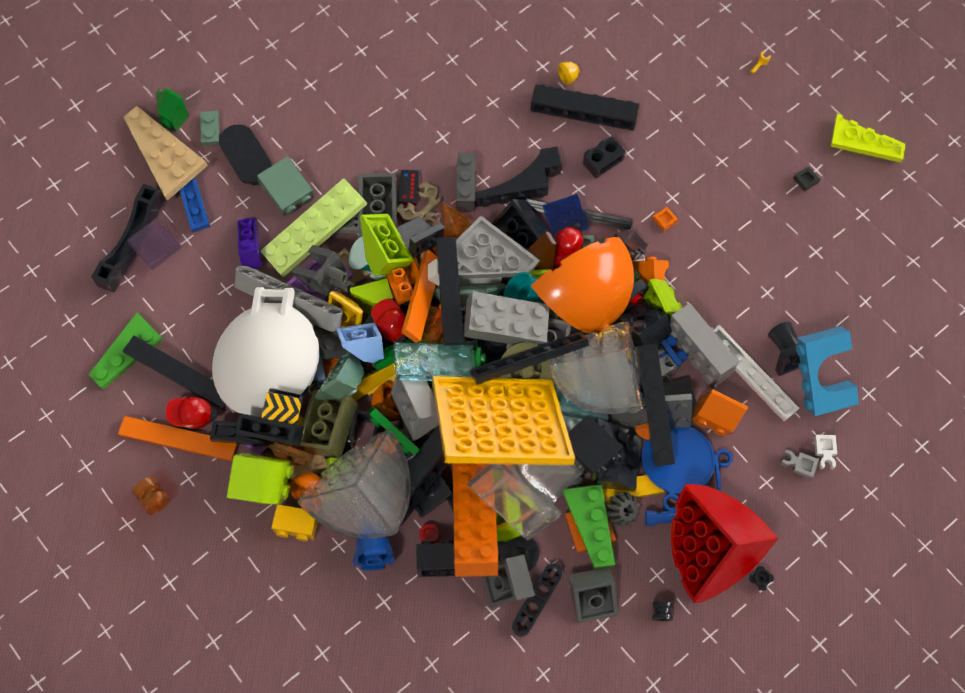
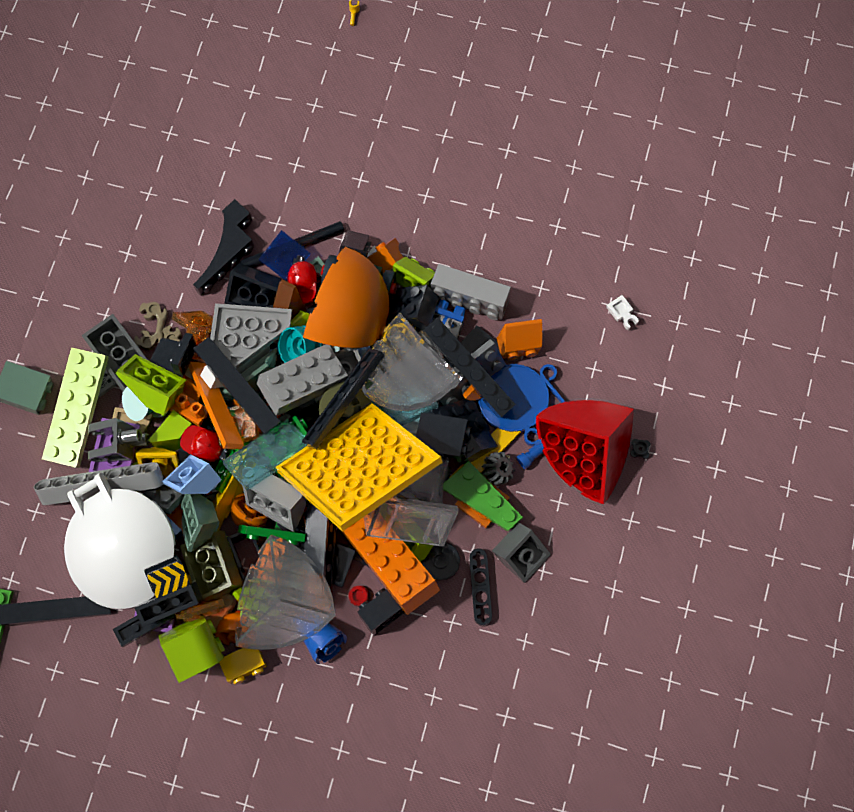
camera: 30 degrees left, 5 degrees up
orange tile [118,416,238,462] -> none
clear orange wheel [132,476,170,515] -> none
red hair [166,397,217,431] -> none
dark purple slope [237,218,261,269] -> none
black tile [399,170,419,205] -> none
dark grey brick [456,153,476,212] -> none
dark grey slope [482,555,535,608] -> none
black brick [530,84,639,131] -> none
yellow cone [557,62,580,85] -> none
black brick [583,136,626,179] -> none
orange tile [652,207,678,232] -> none
black wheel [652,601,673,622] -> none
white tile [713,325,799,422] -> none
black plant [768,321,800,376] -> none
light grey plate [780,450,819,479] -> none
pearl dark grey plate [793,167,820,192] -> none
dark azure arch [796,326,859,416] -> none
neon yellow wing [830,113,905,163] -> none

